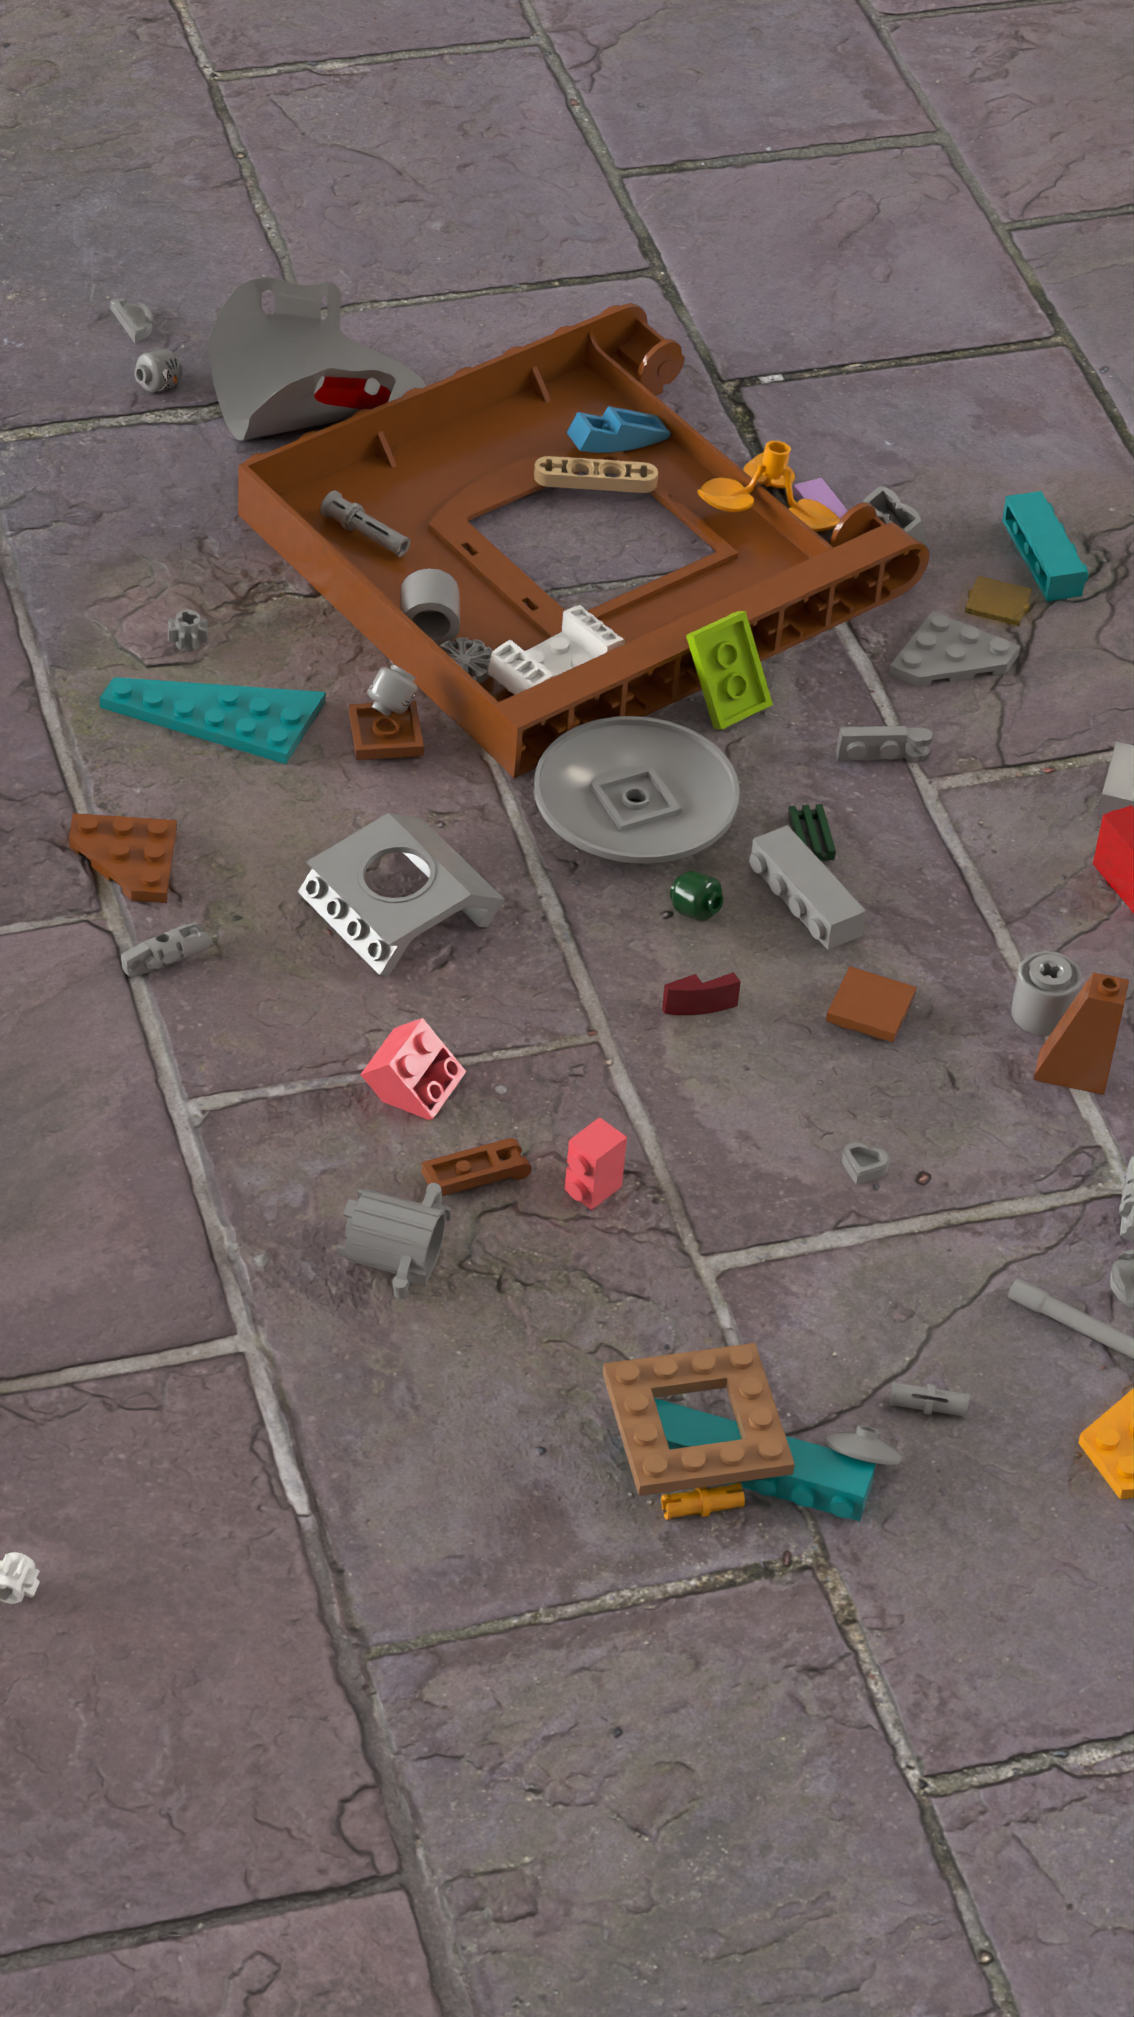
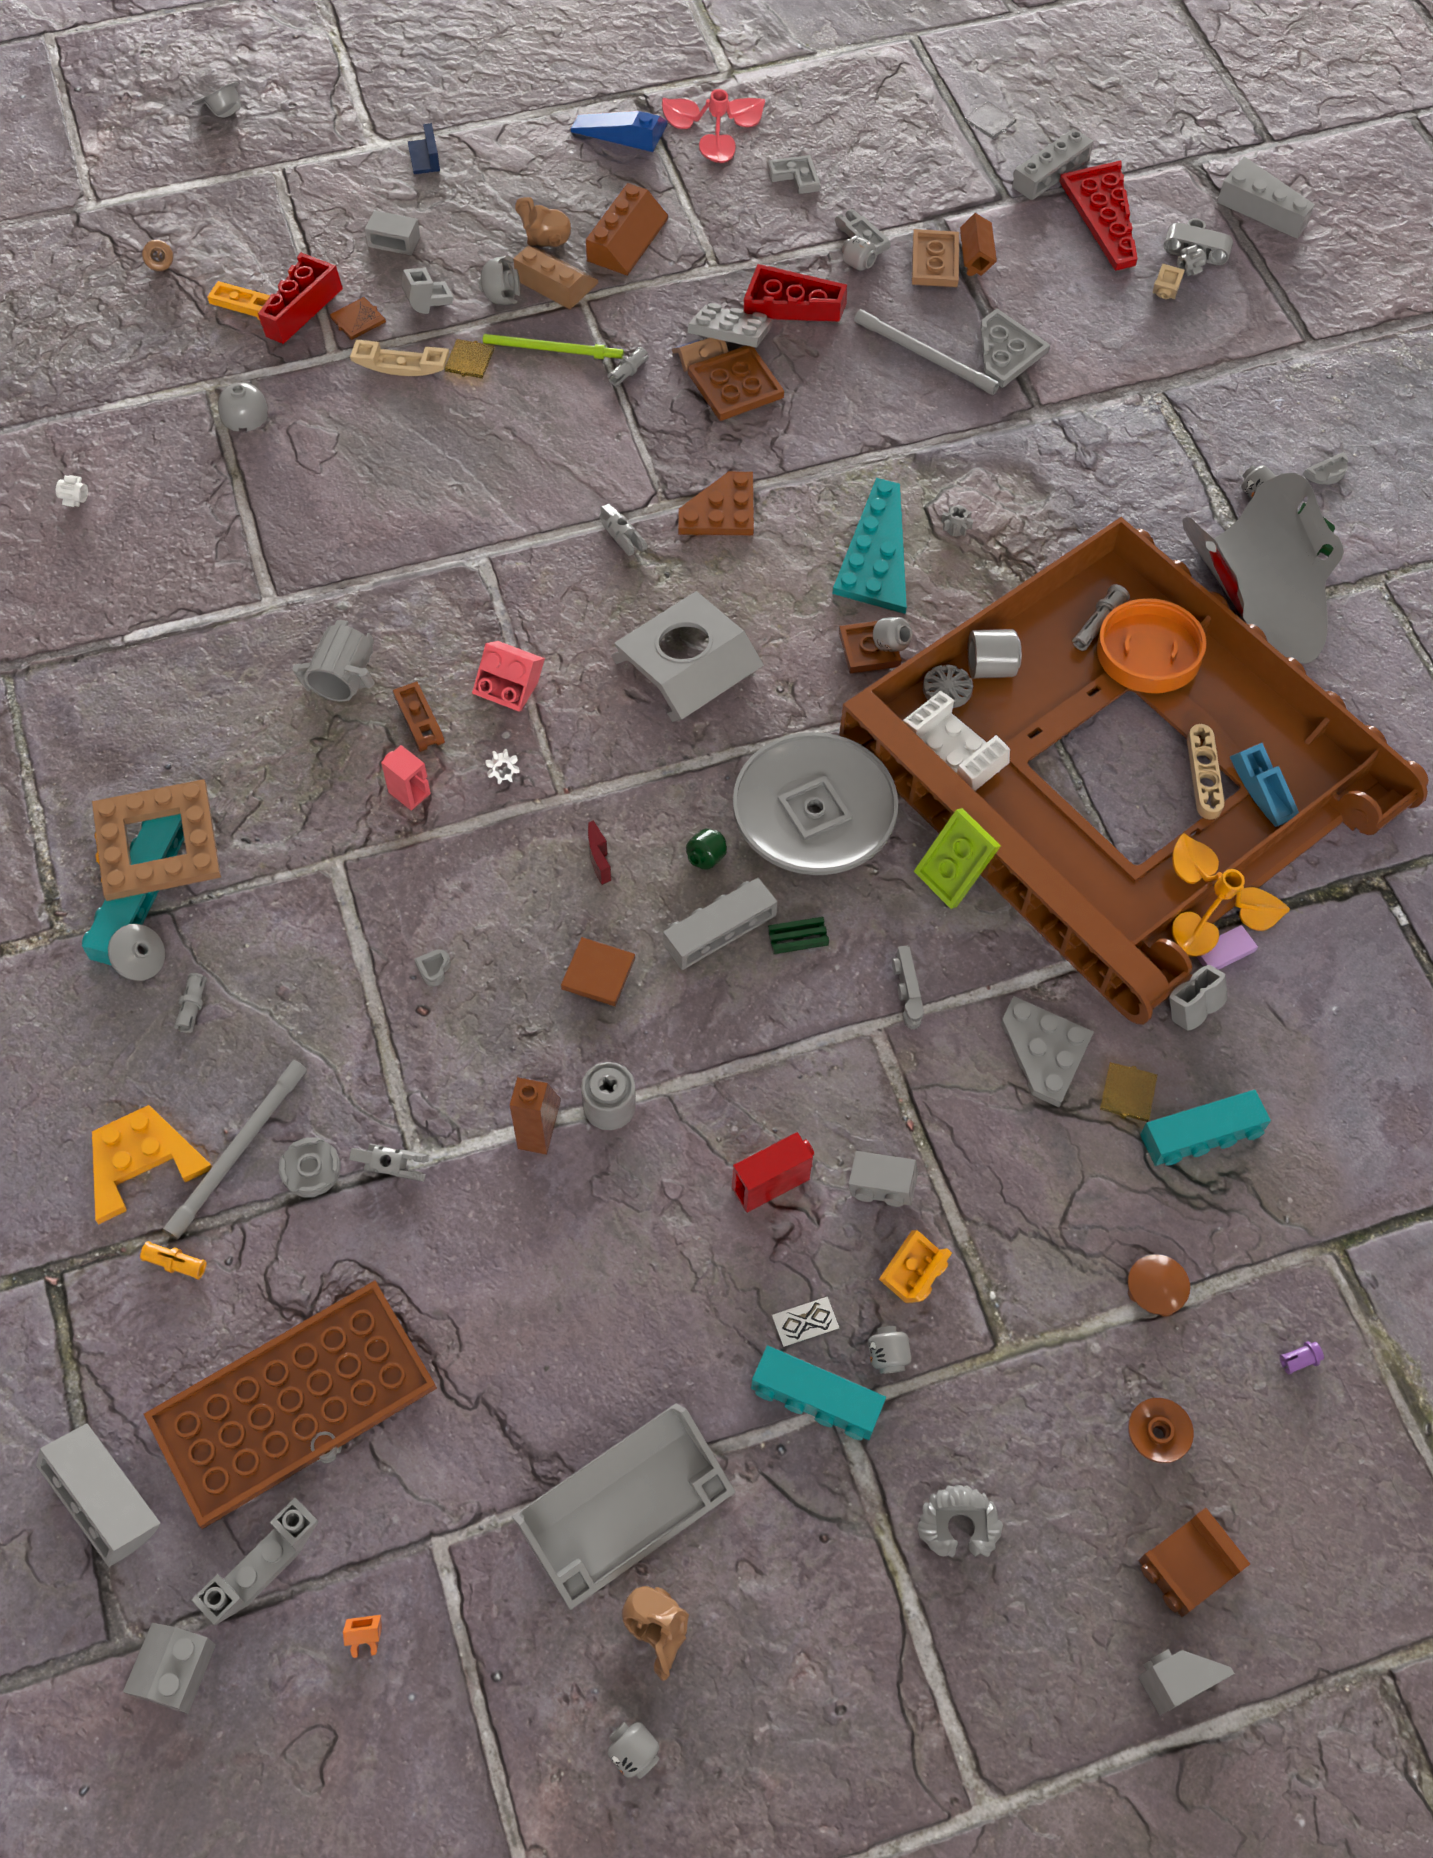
camera: 90 degrees right, 15 degrees up
none -> white gear [485,749,519,784]
none -> orange brick [1097,599,1206,693]

